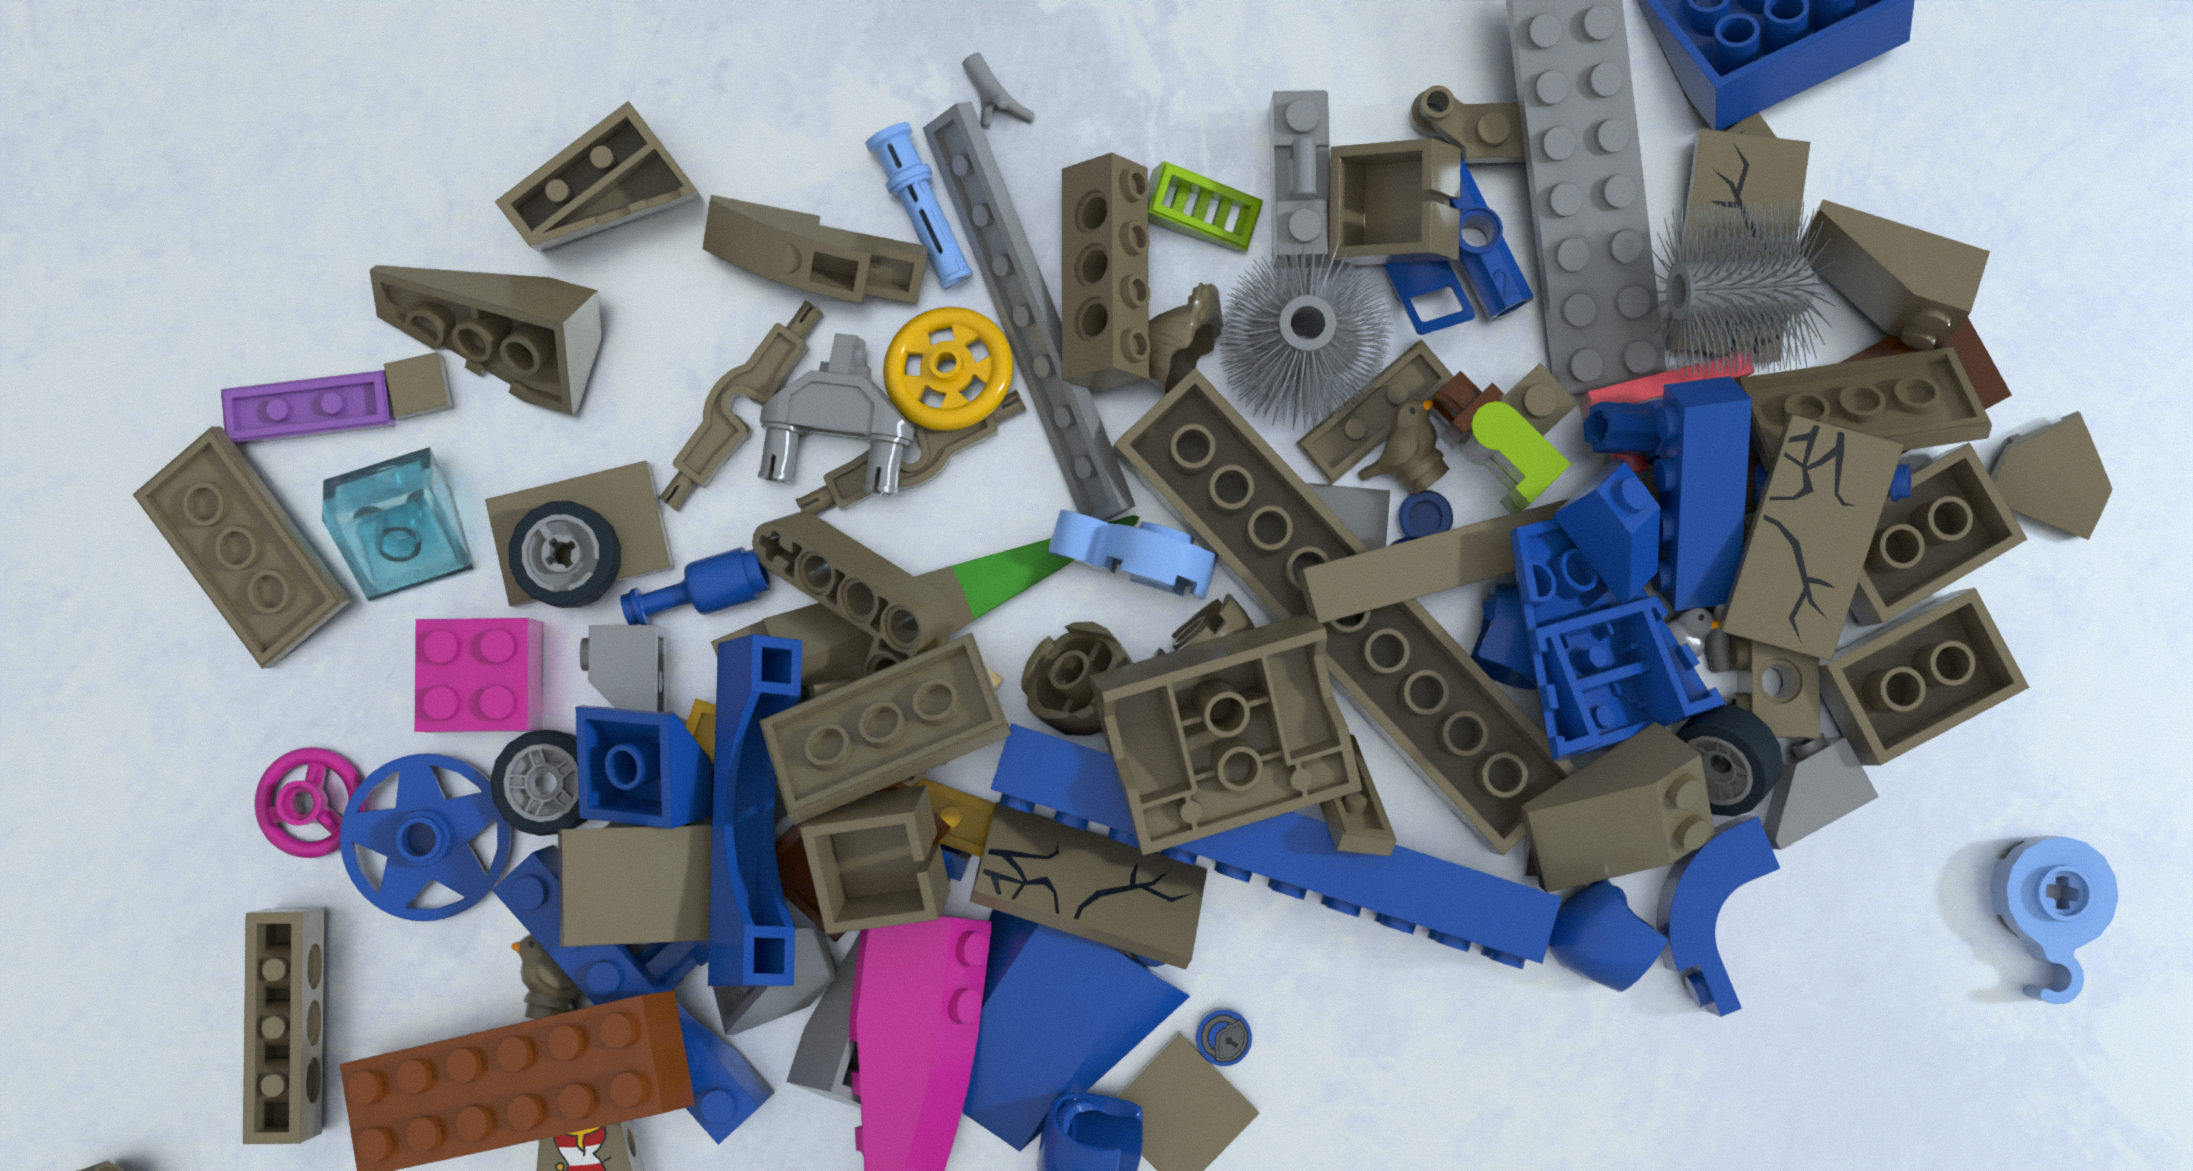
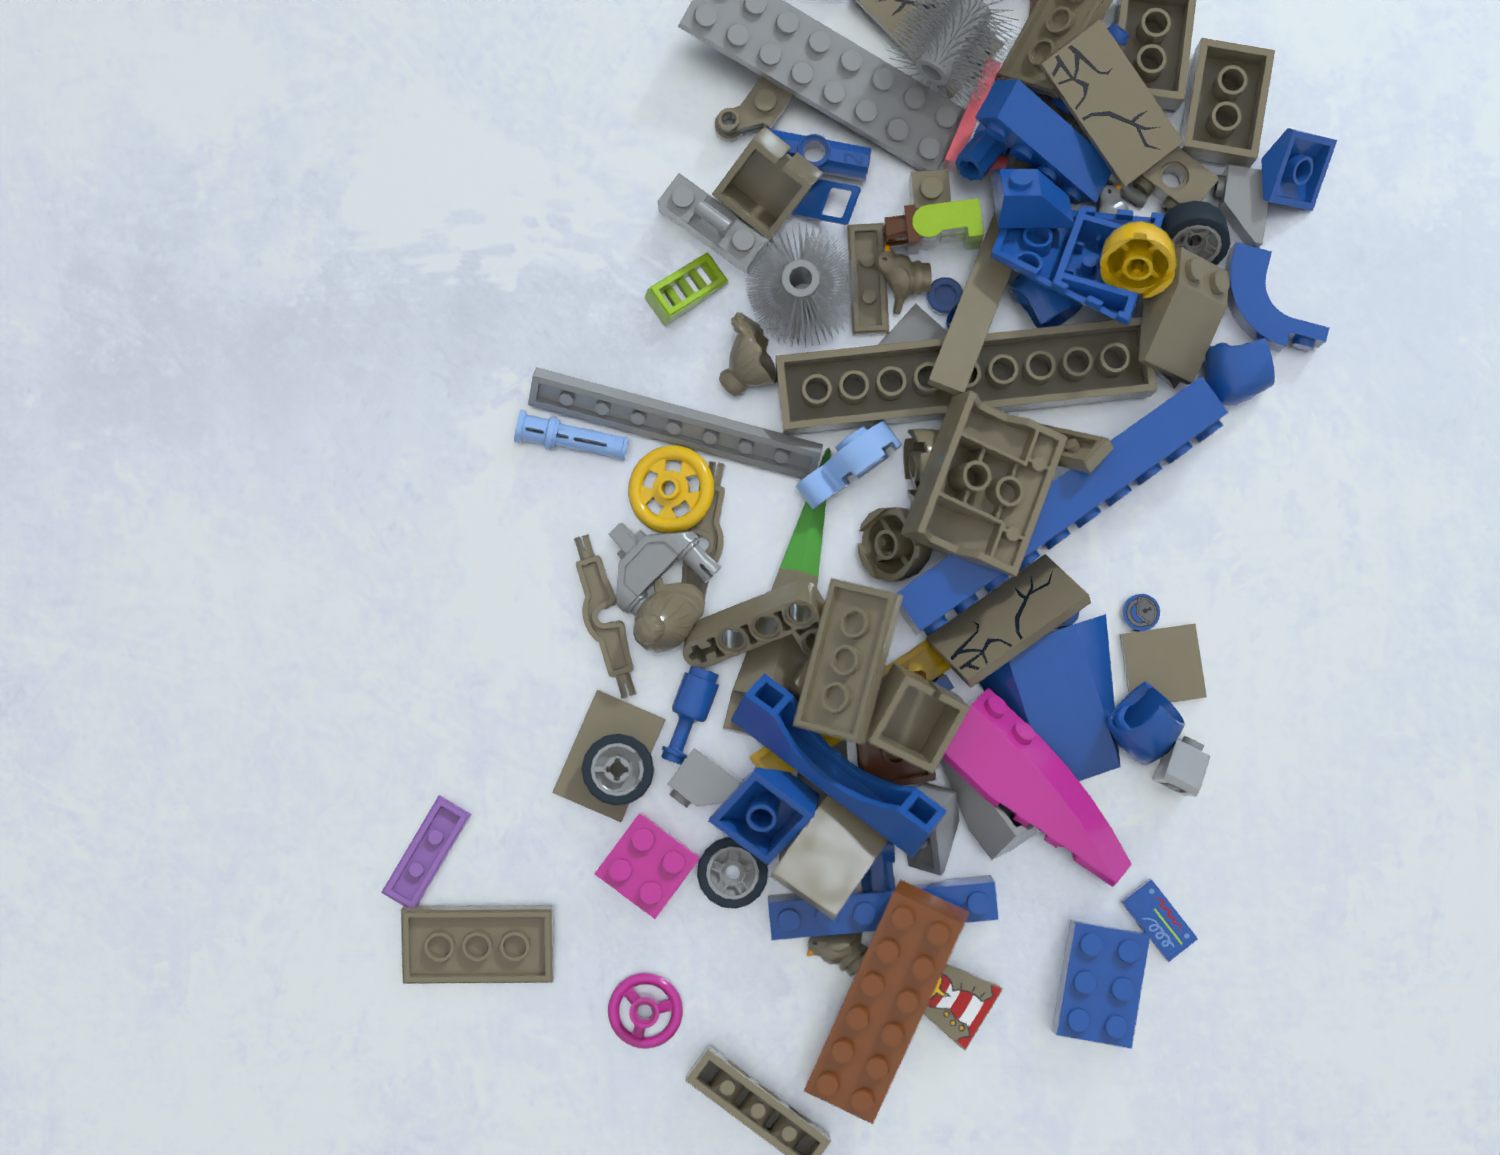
camera: 50 degrees left, 0 degrees up
clear light blue slope [322,447,474,601] -> none
blue wheel [340,753,512,921] -> none
dark tan wedge [370,265,602,416] -> none
dark tan tile [384,352,454,420] -> none
dark tan wedge [494,101,701,252] -> none
dark tan slope [702,195,928,304] -> none
light grey bar [962,53,1034,127] -> none
dark tan brick [1062,152,1150,392] -> none
light blue piece [1990,835,2119,1005] -> none
none -> dark tan hair [633,577,705,653]
none -> yellow cylinder [1100,221,1177,298]
none -> blue slope [1261,128,1337,211]

